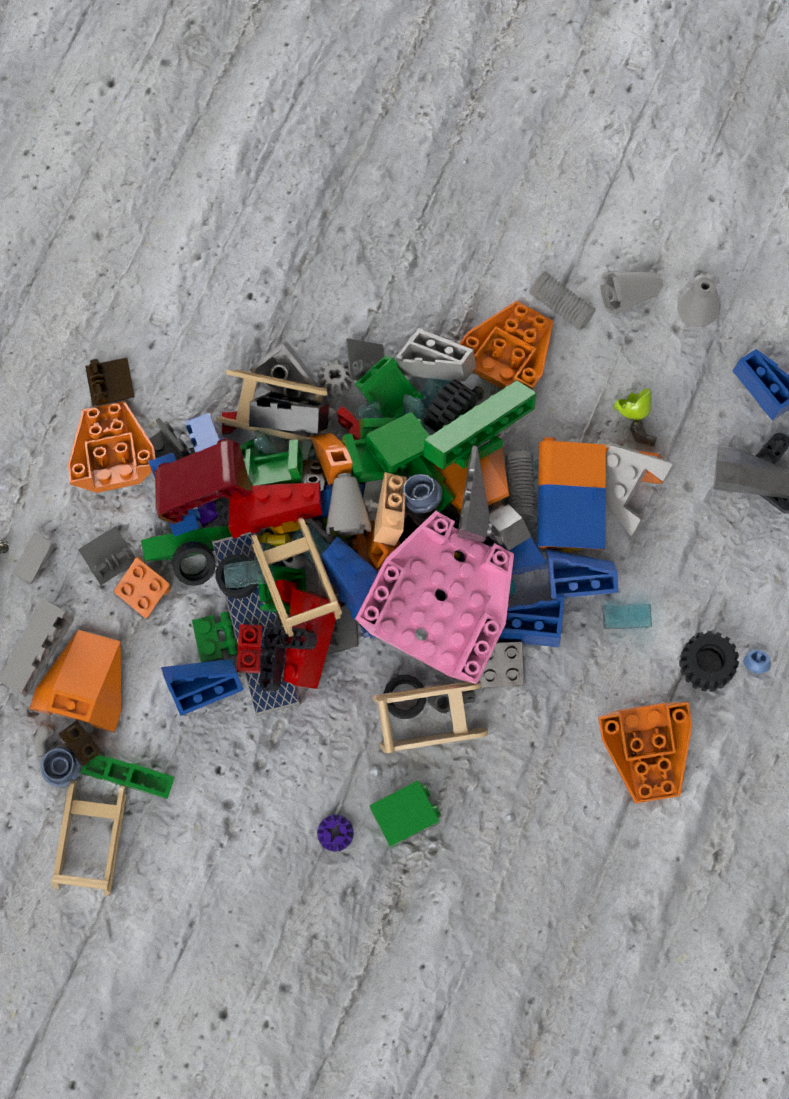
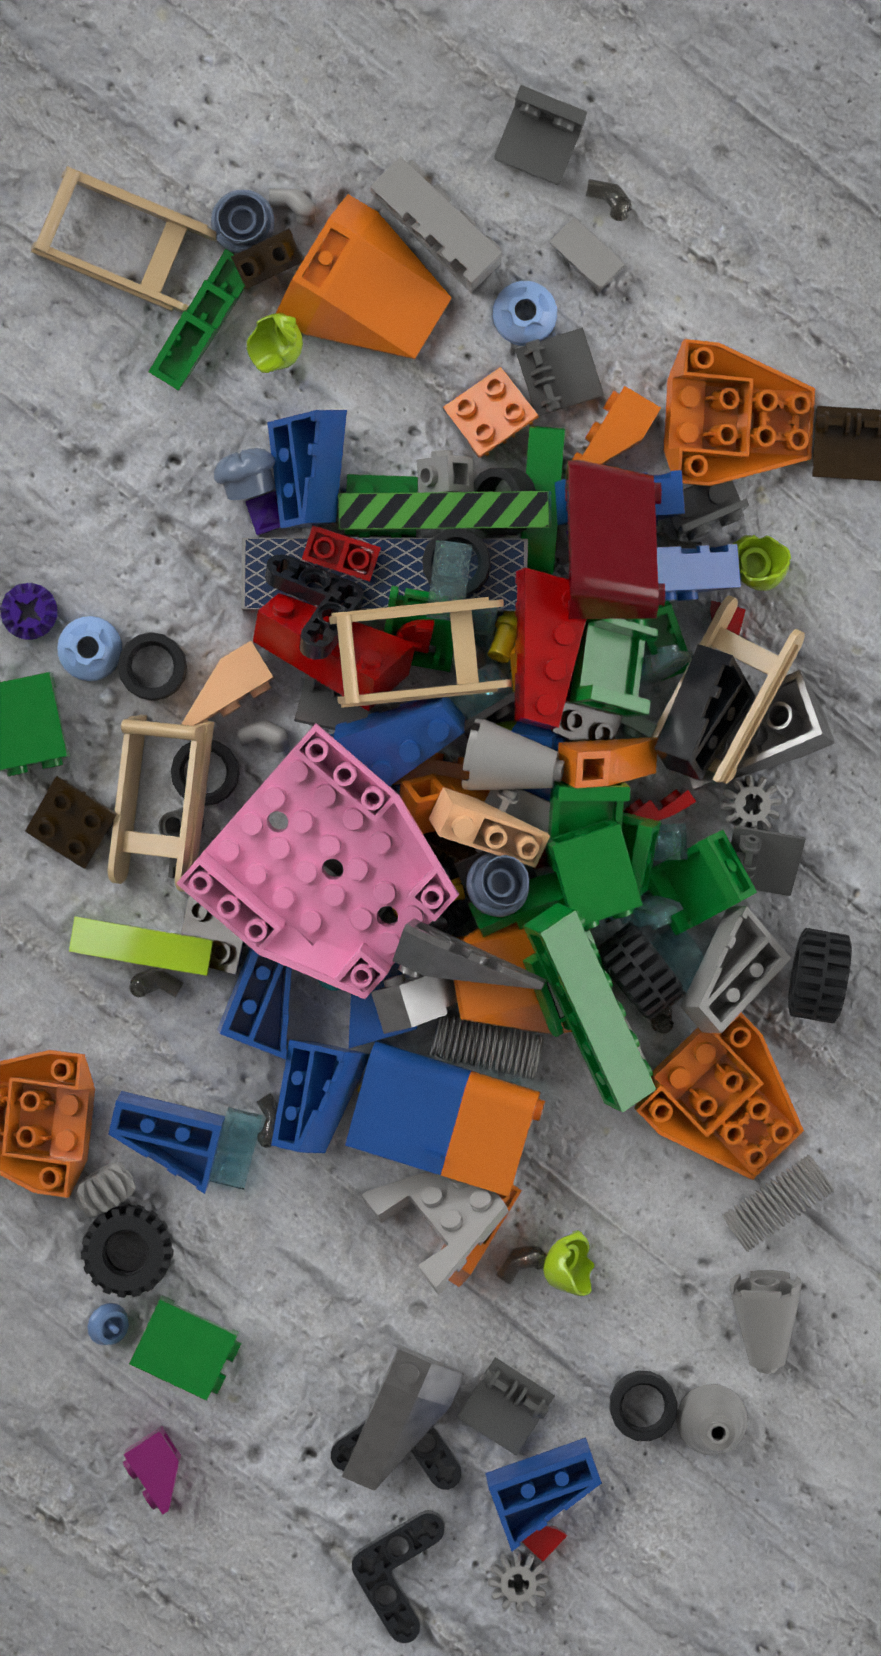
camera: 100 degrees right, 15 degrees up
none -> dark brown hinge [25,776,117,869]
none -> light blue piece [57,616,123,681]
none -> lime slope [69,916,214,976]
none -> light grey gear [72,1162,136,1217]
none -> blue wedge [108,1091,225,1194]
none -> black tyre [118,632,187,701]
none -> clear smoke arm [129,967,184,998]
none -> green panel [129,1295,242,1401]
none -> light nougat slope [181,641,275,726]
none -> sand blue piece [214,448,275,500]
none -> light grey arm [236,720,290,753]
none -> dark purple tile [245,491,280,536]
none -> lime hair [246,313,303,373]
none -> clear smoke arm [256,1092,278,1148]
none -> tile [338,491,551,529]
none -> light grey brick [417,450,474,493]
none -> dark grey hinge [457,1357,555,1456]
none -> light blue piece [493,281,557,346]
none -> orange slope [566,386,661,470]
none -> black tyre [609,1371,678,1441]
none -> lime hair [732,535,791,591]
none -> black tyre [788,928,852,1023]

